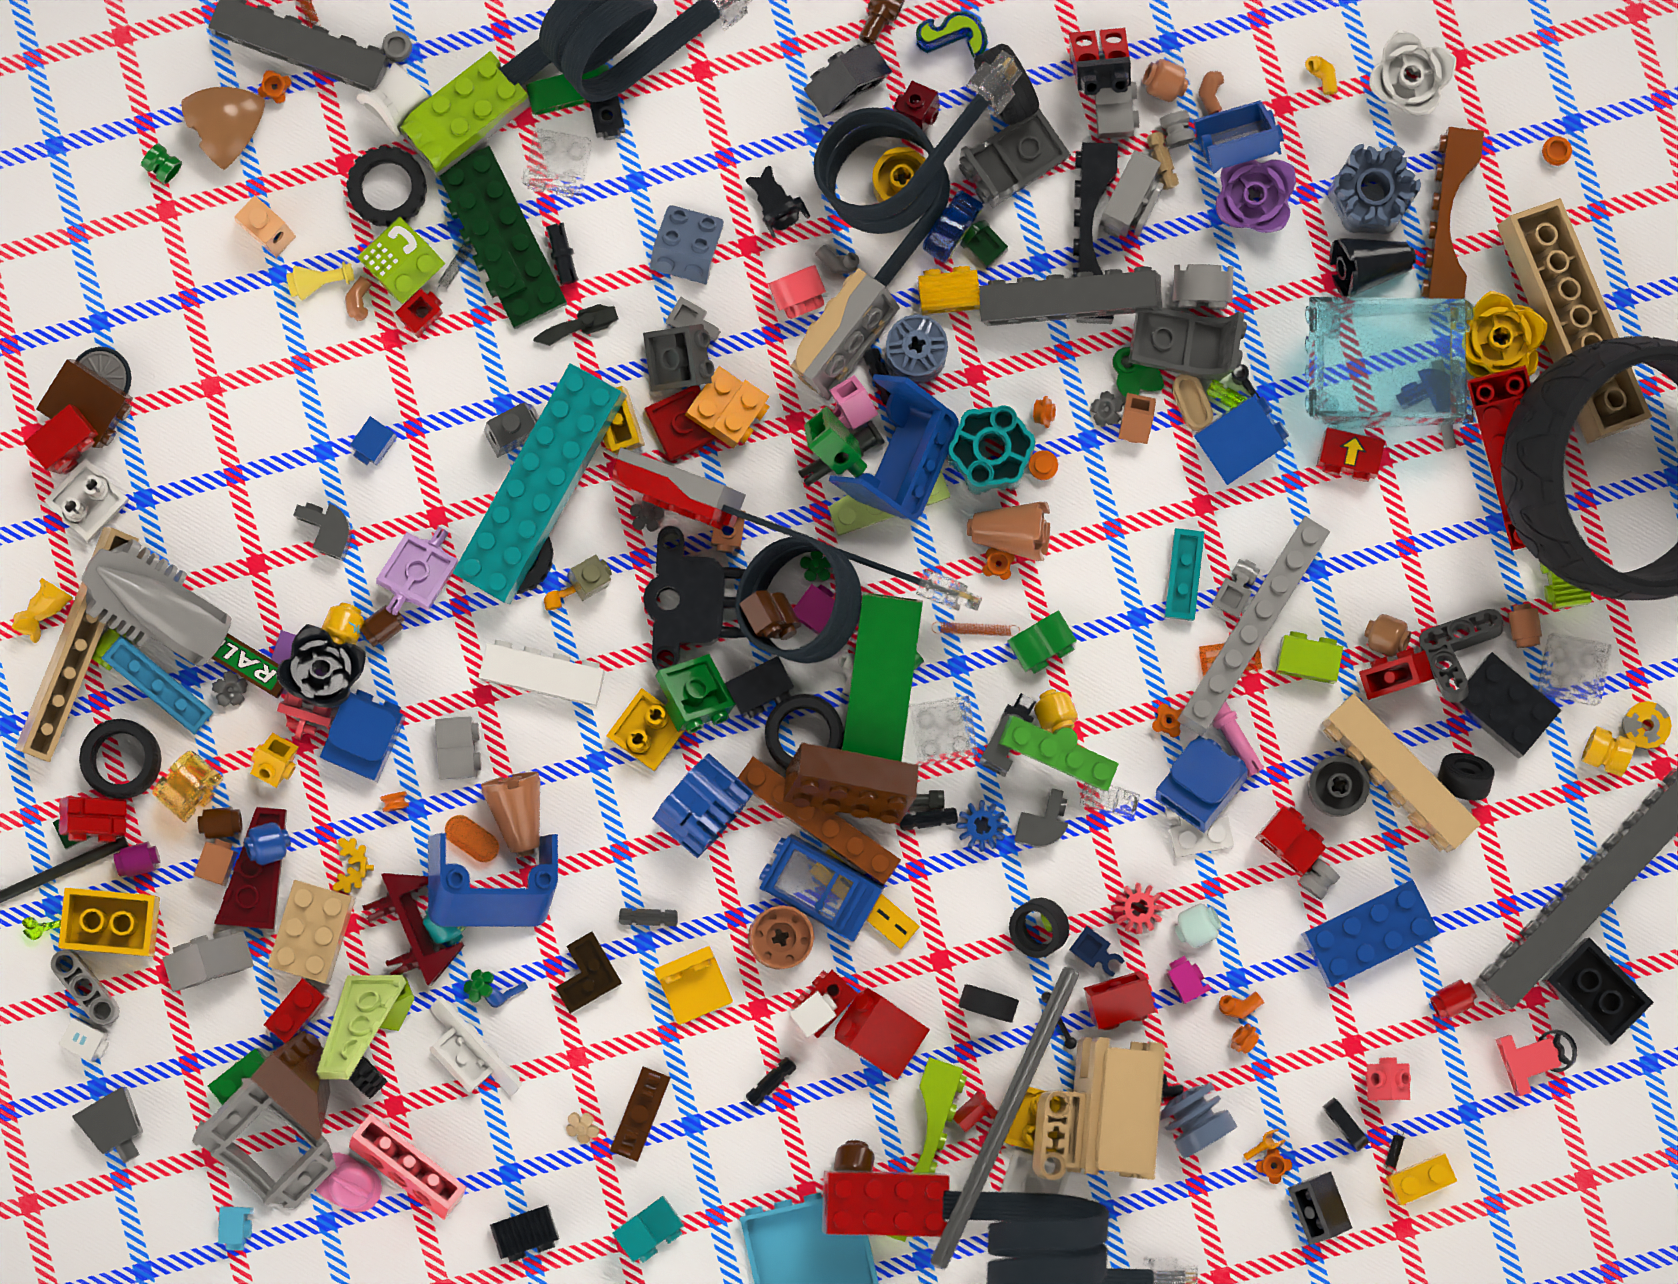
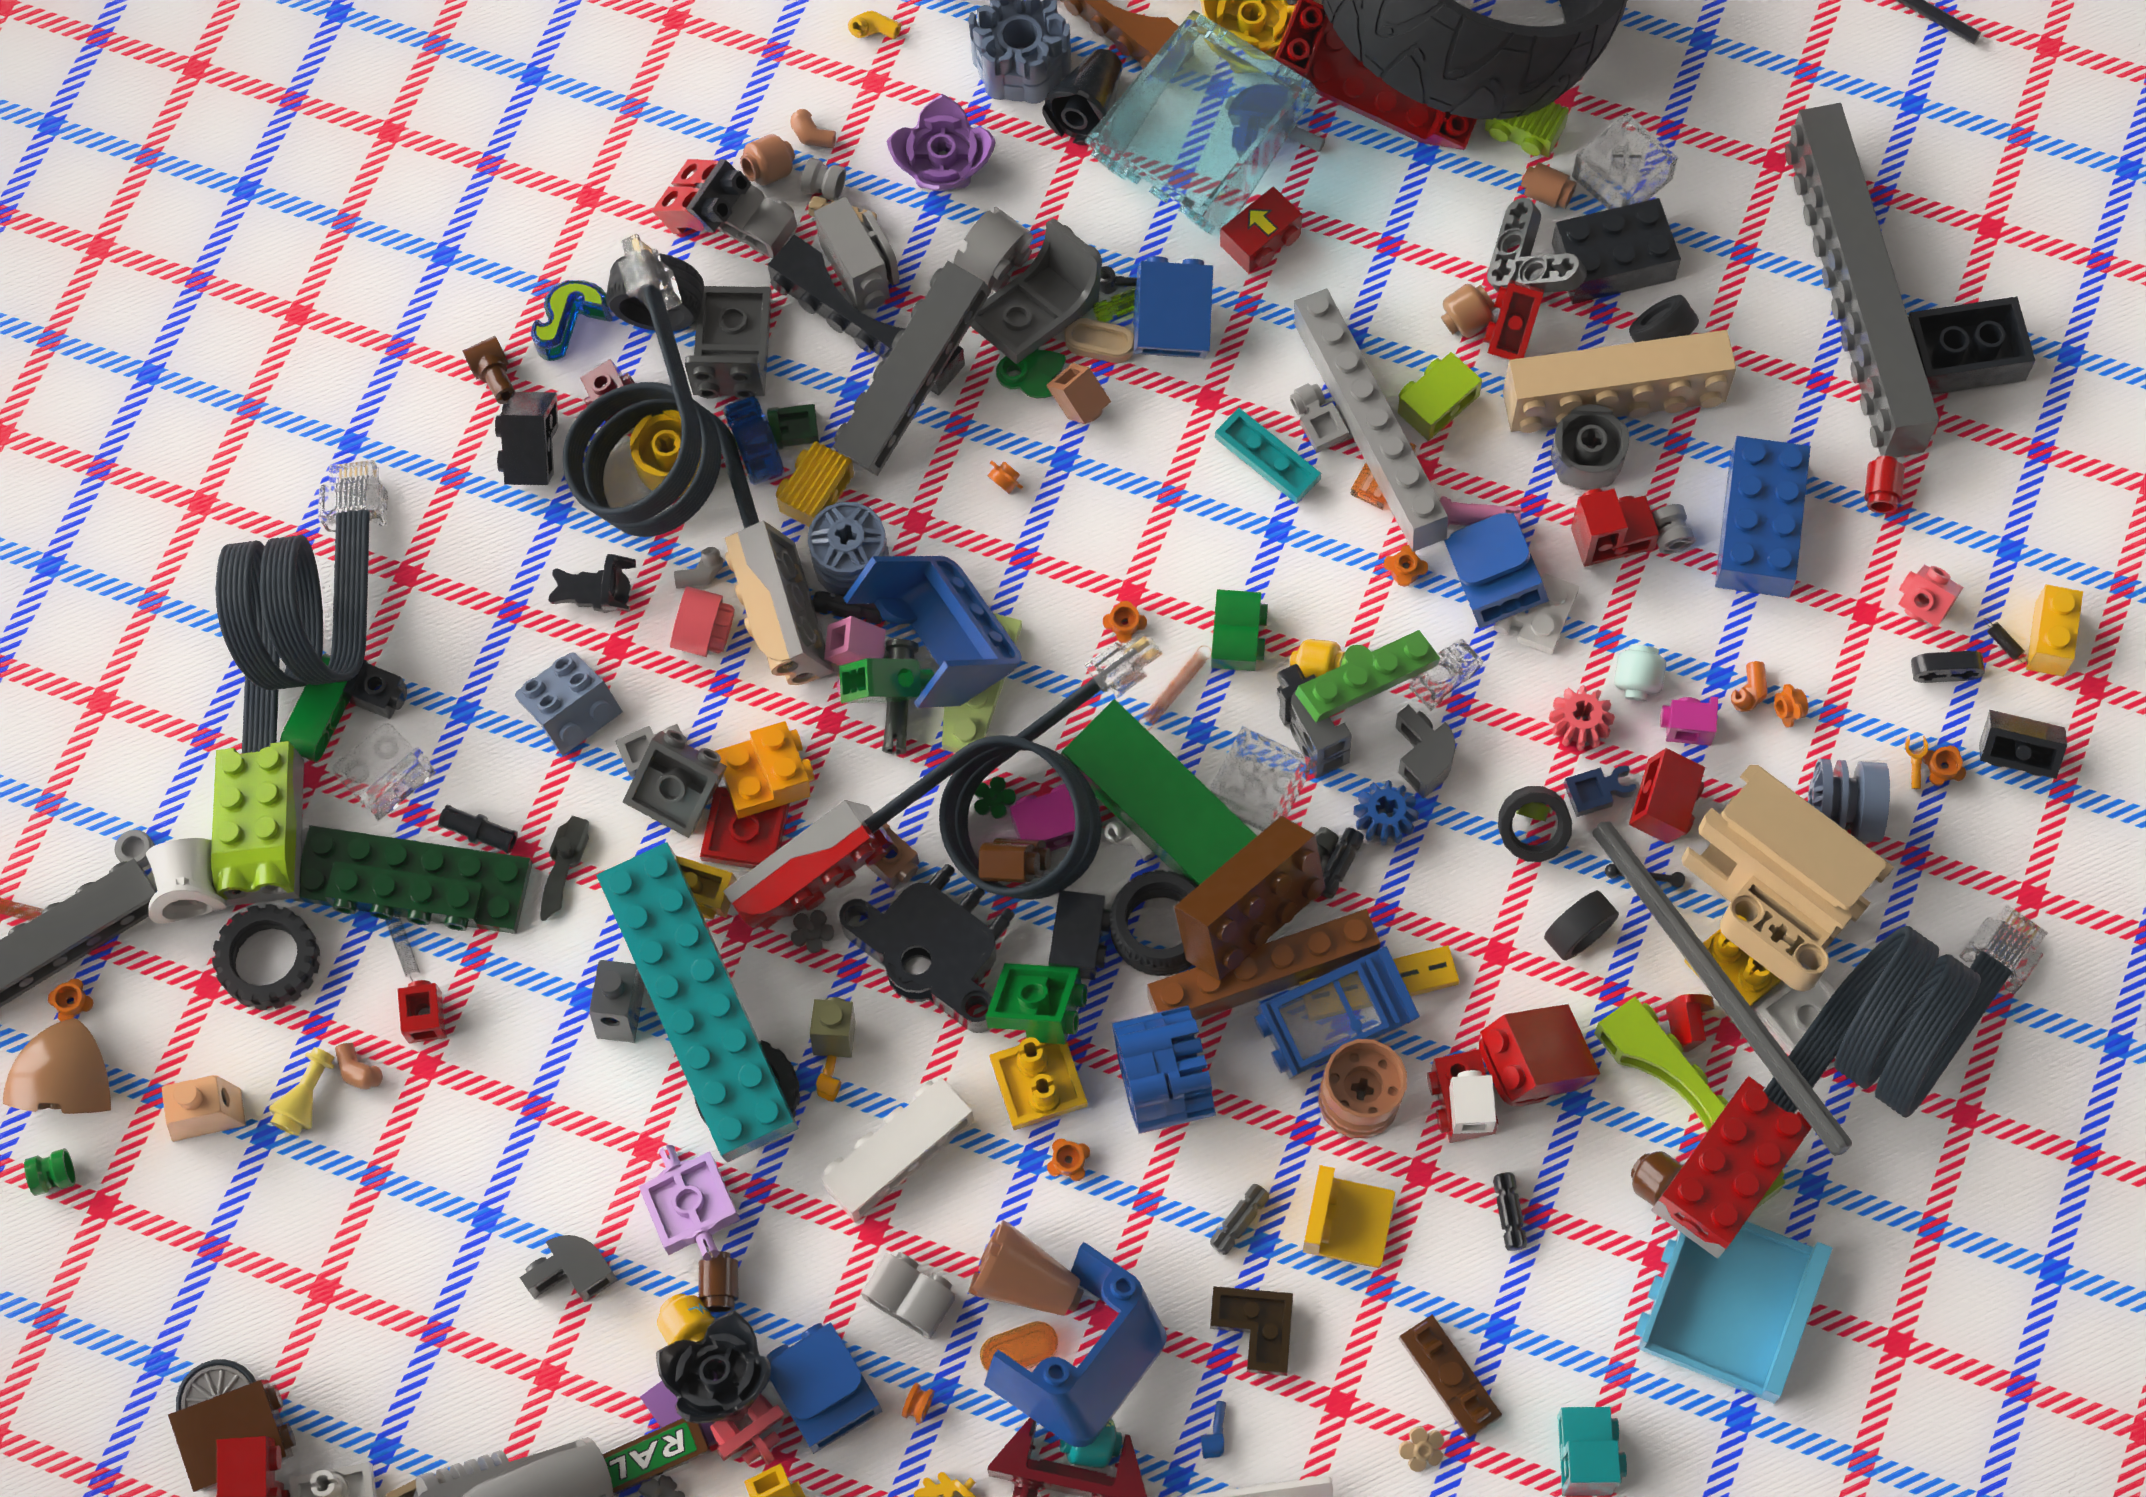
camera: 50 degrees left, 15 degrees down
blue brick [350,416,397,466] -> none
lime slope [357,217,446,304] -> none
green plant [464,969,494,1003] -> none
teal piece [947,405,1035,495] -> none
nougat cone [967,501,1050,561] -> none
orange plate [1029,450,1058,480] -> none
dark grey plant [1090,391,1125,427] -> none
blue window [1193,100,1284,174] -> none
coral piece [1495,1029,1577,1096] -> none
yellow wheel [1581,726,1636,777] -> none
yellow piece [1622,701,1672,750] -> none
none -> orange plate [1047,1138,1090,1181]

